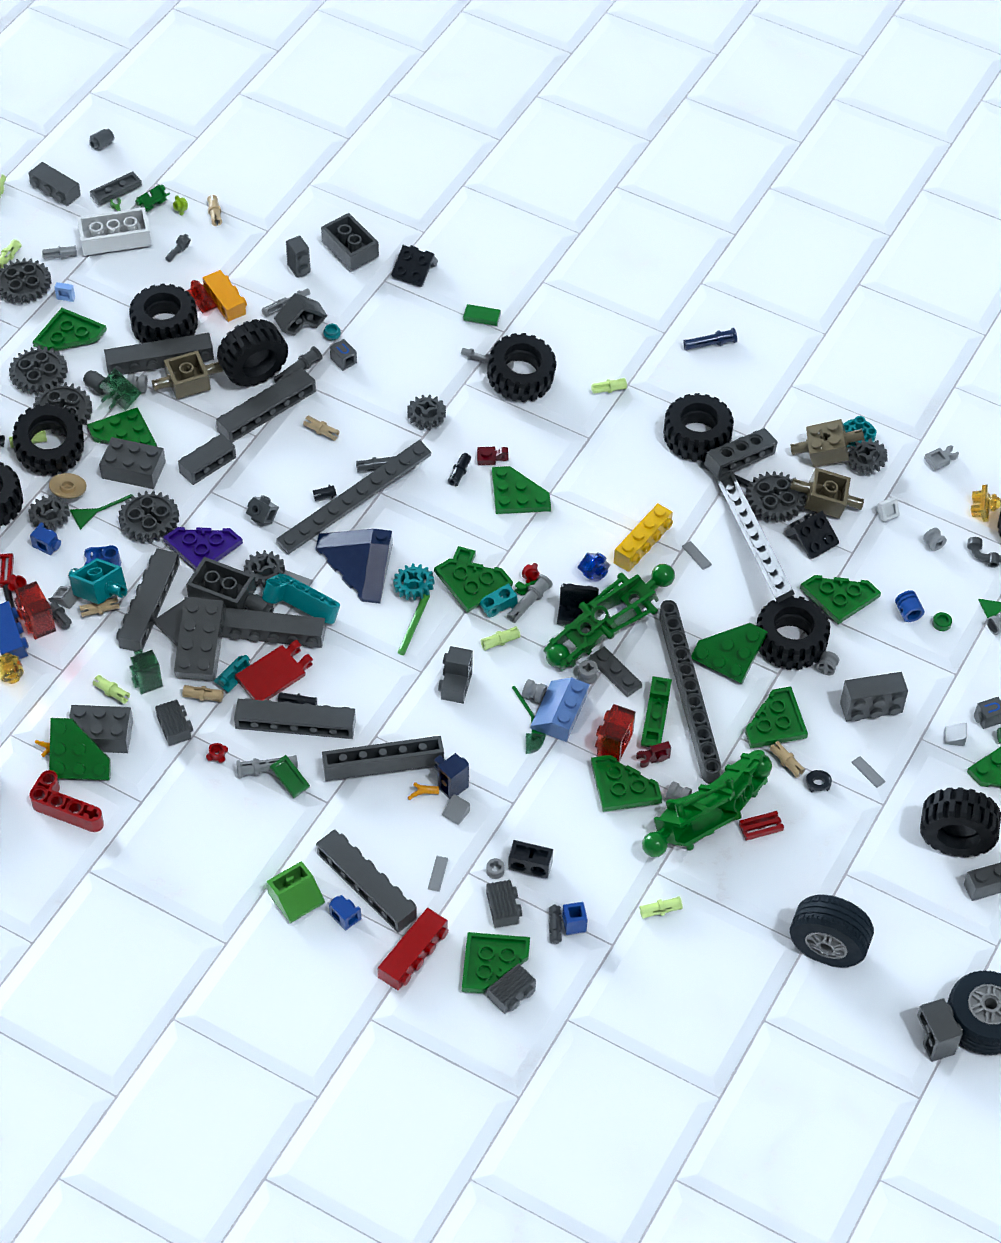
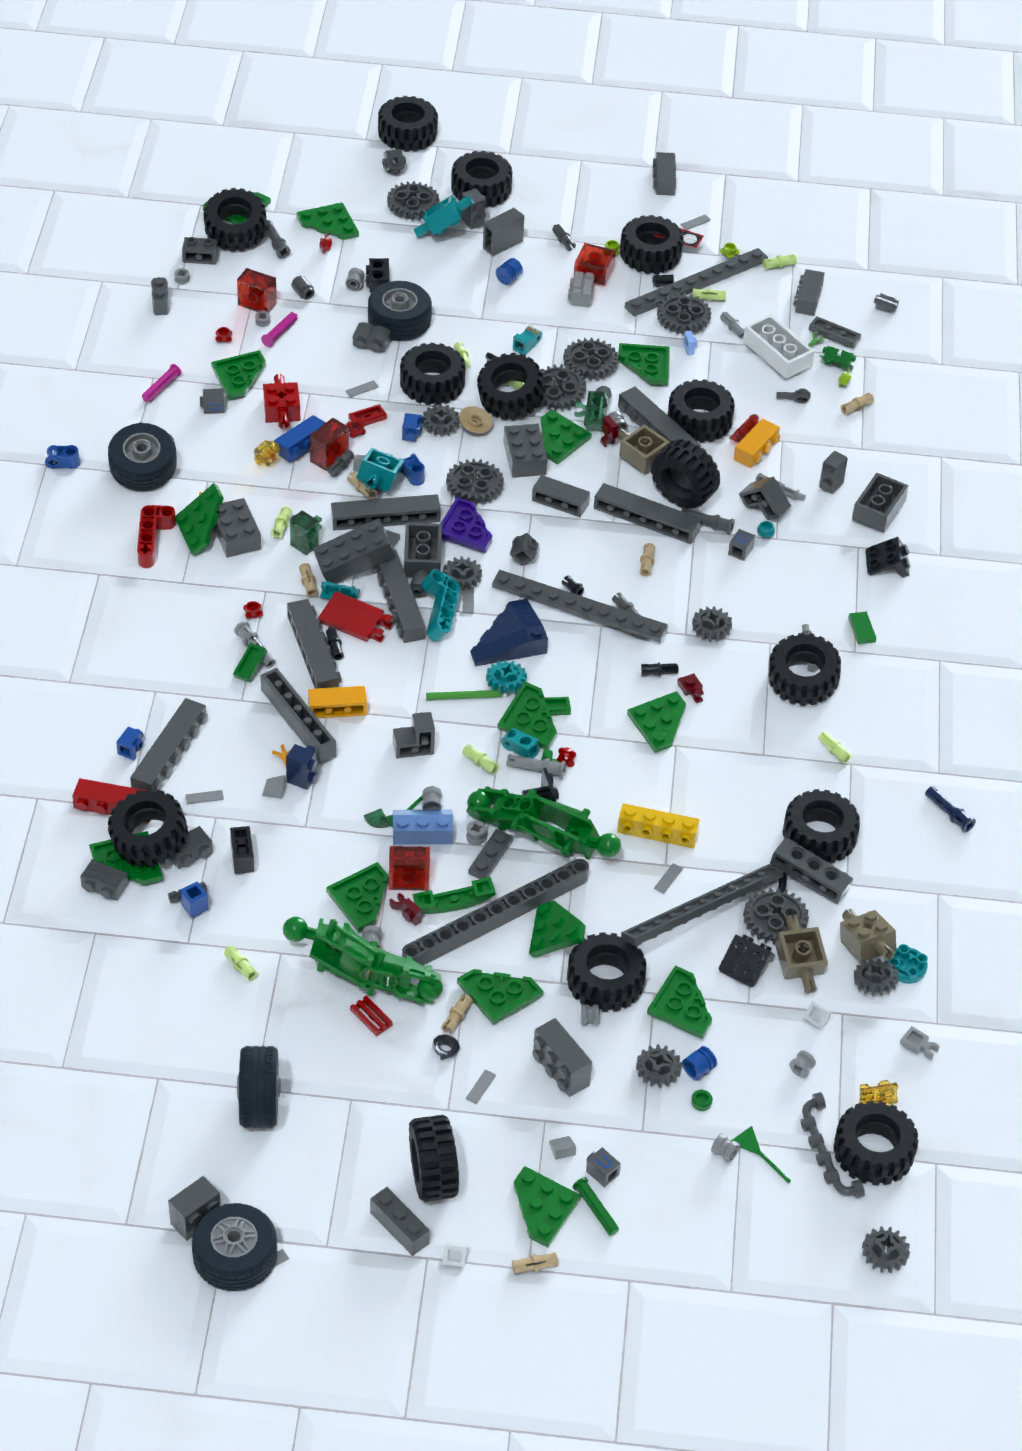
camera: 65 degrees right, 5 degrees down
green piece [69,494,133,530] -> none
dark grey brick [155,699,193,746] -> none
bright green slope [266,861,325,923] -> none
light grey bush [486,858,505,879] -> none
clear blue brick [577,552,611,580] -> none
none -> black tyre [108,789,188,867]
none -> light orange brick [308,686,367,718]
none -> dark red plate [600,415,619,447]
none -> dark grey gear [636,1044,682,1088]

